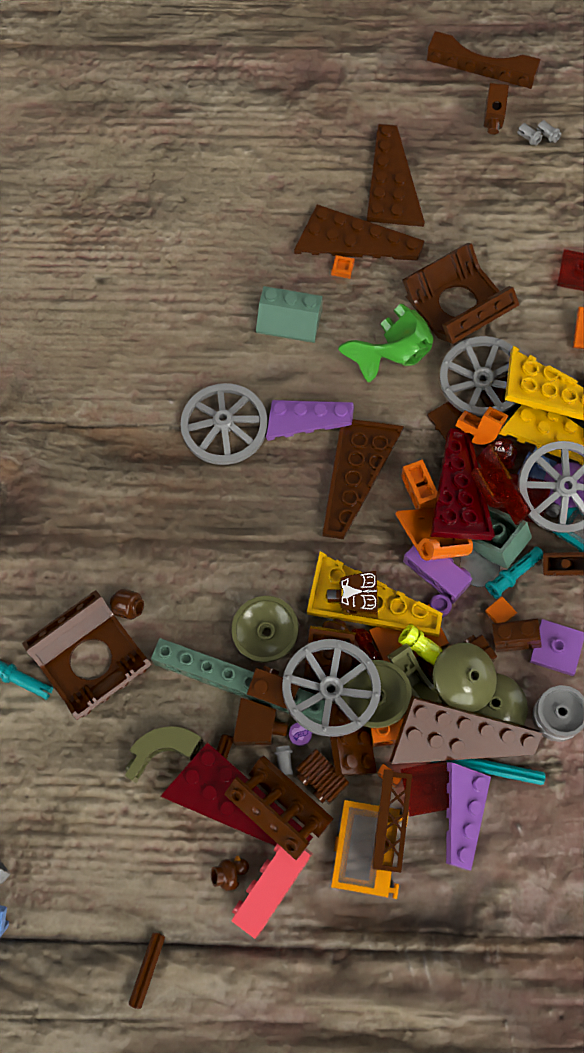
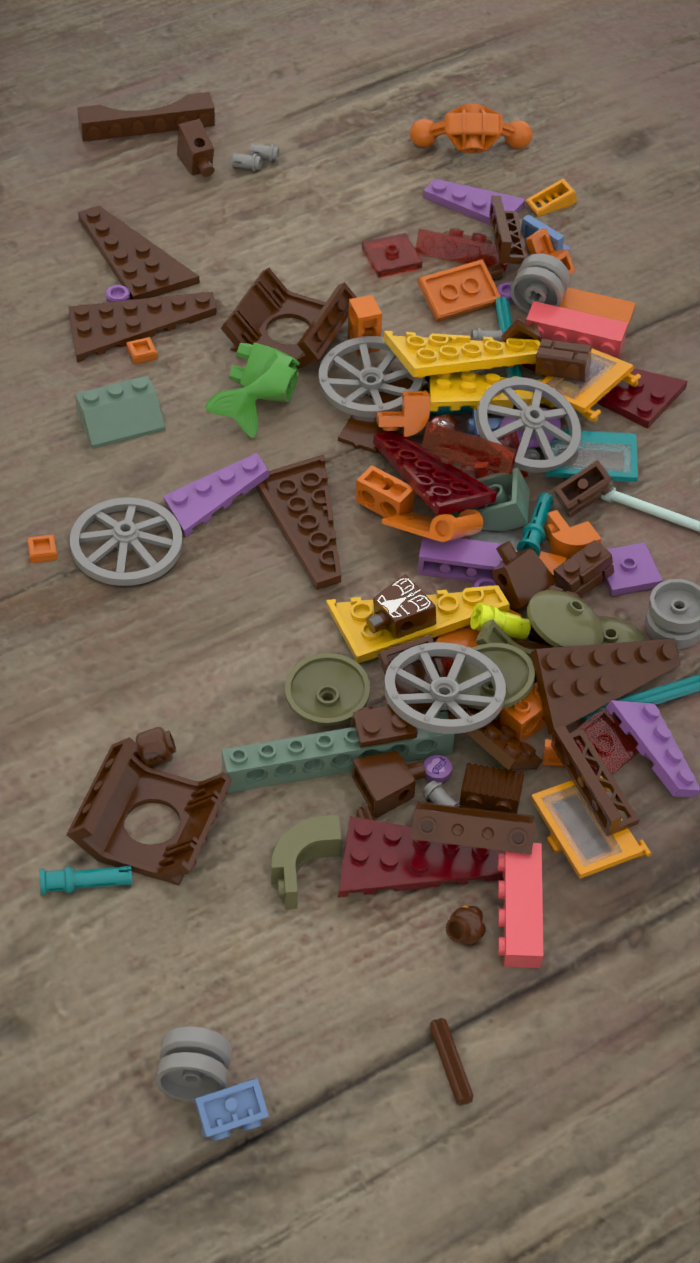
camera: 40 degrees left, 20 degrees down
none -> orange tile [27,534,58,563]
none -> medium lavender tile [106,285,130,302]
none -> orange brick [348,295,382,355]
none -> reddish brown torso [492,541,557,610]
none -> orange brick [544,510,601,561]

